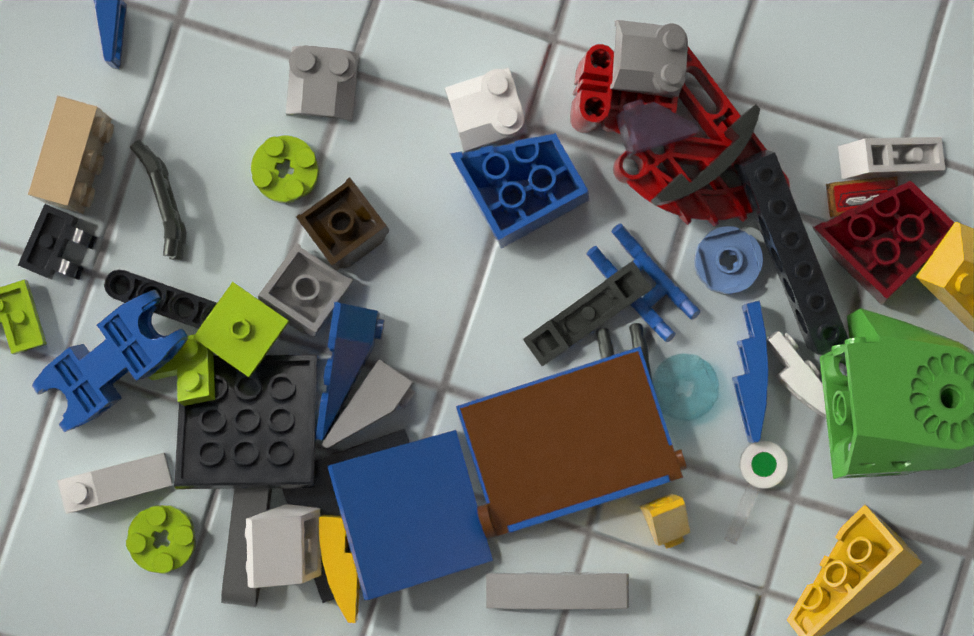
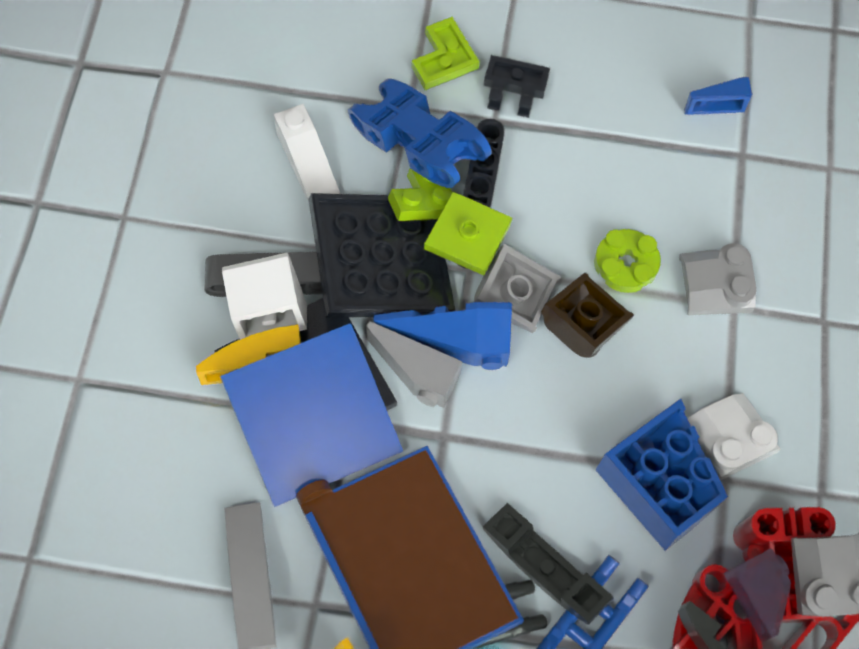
camera: 80 degrees right, 20 degrees down
tan brick [28,95,114,214] -> none
lime plate [126,505,196,573] -> none
pearl dark grey piece [130,139,187,260] -> none

